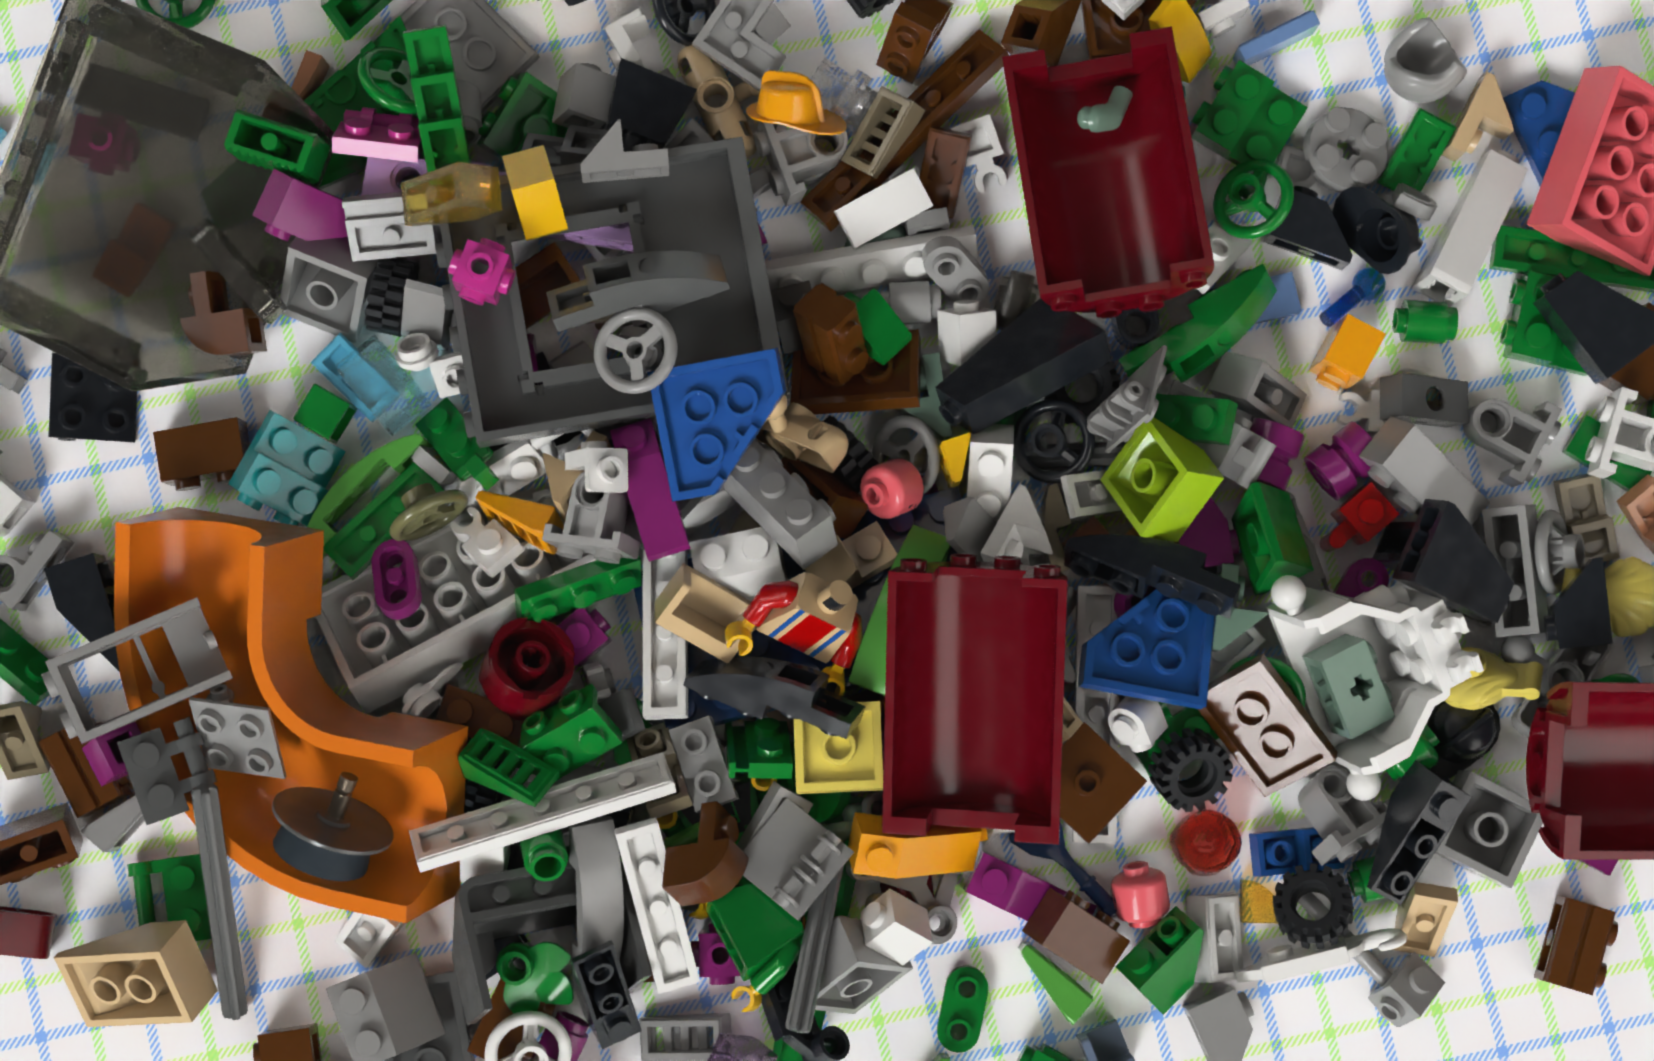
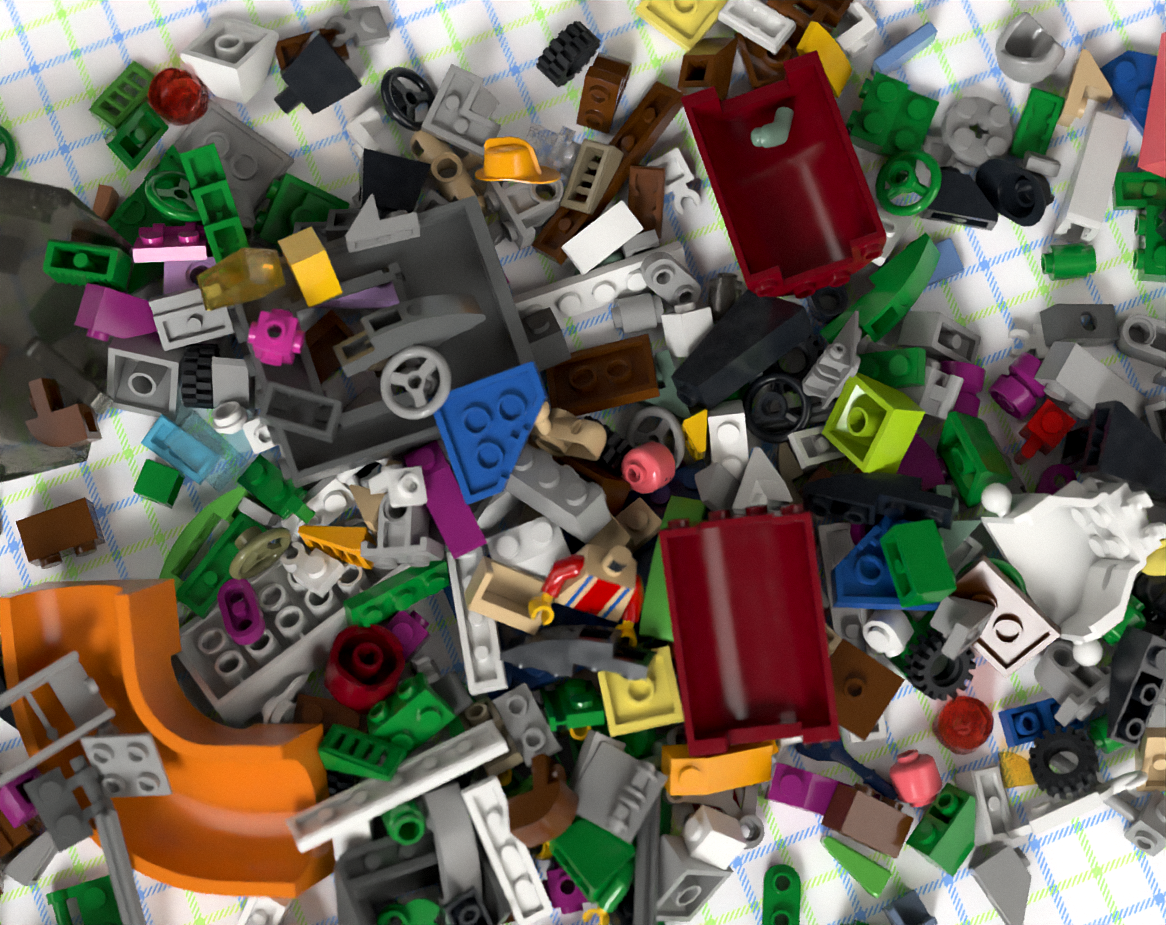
camera: 10 degrees left, 5 degrees down
teal plate [228,410,346,527] -> none
dark grey piece [272,772,394,881] -> none
light grey brick [552,63,615,129] -> none
reddish brown brick [793,283,869,384] -> none
green slope [843,288,912,365] -> none
sand green brick [1302,634,1395,740] -> none
light orange brick [1308,314,1386,391] -> none
clear blue bar [1319,267,1386,327] -> none
none -> dark grey piece [258,381,343,443]
none -> green brick [879,519,957,608]
none -> light grey slope [930,596,995,660]

